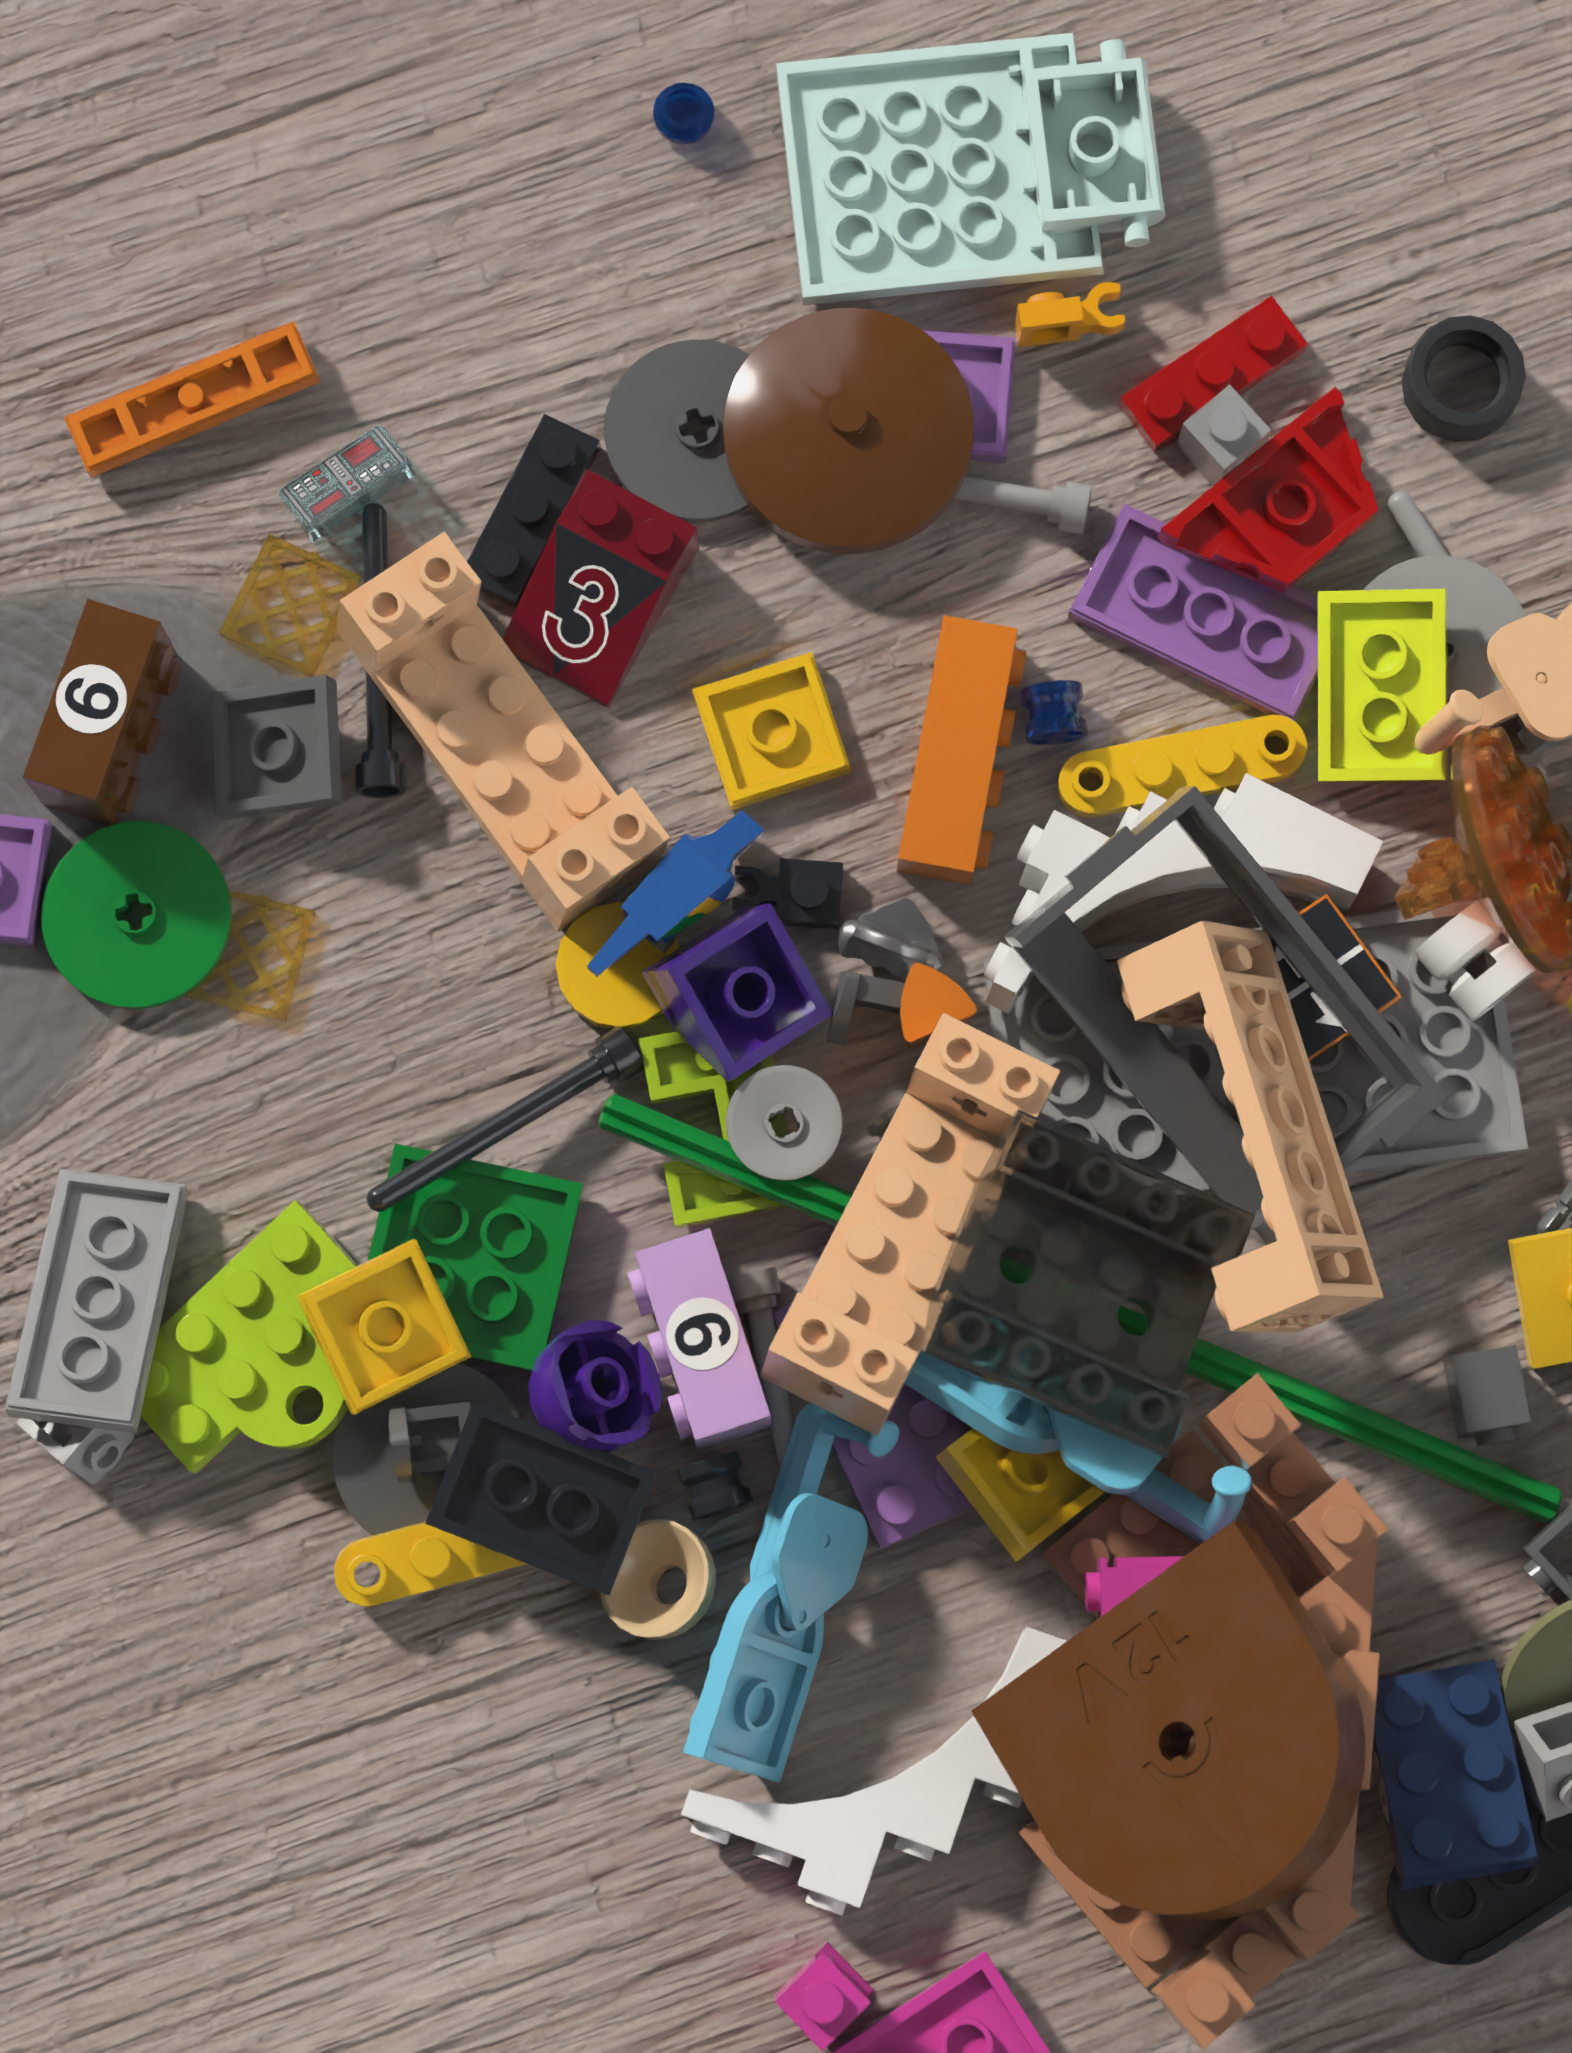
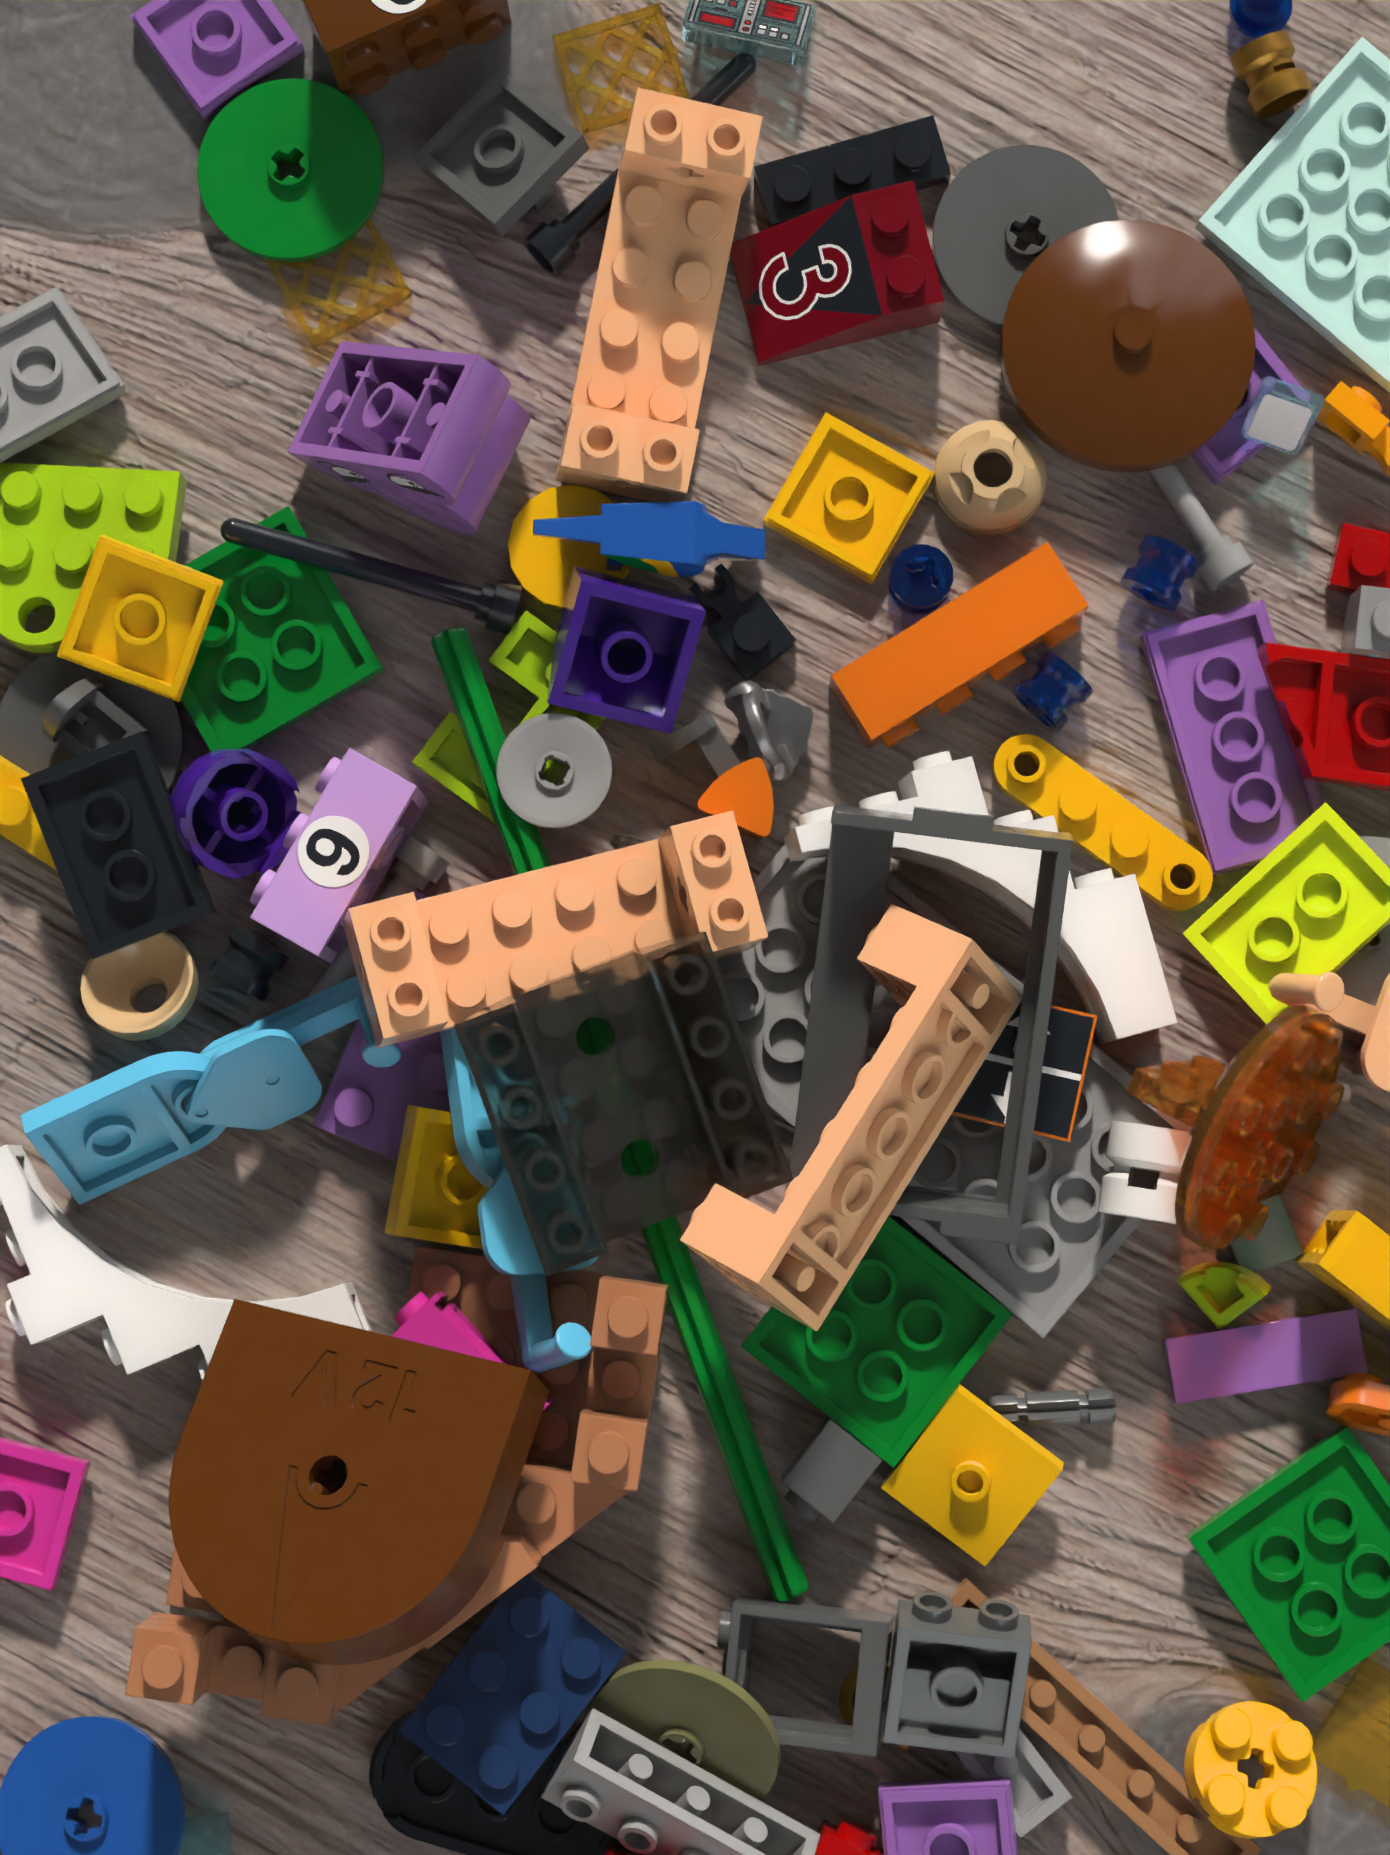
camera: 55 degrees right, 5 degrees up
none -> medium lavender brick [287,341,530,535]
none -> green plate [740,1216,1013,1468]
none -> clear blue wheel [888,544,953,616]
none -> tan piece [932,420,1047,536]
none -> clear blue wheel [1120,535,1200,611]
none -> pearl gold wheel [1230,31,1313,119]
none -> slope [1241,376,1325,455]

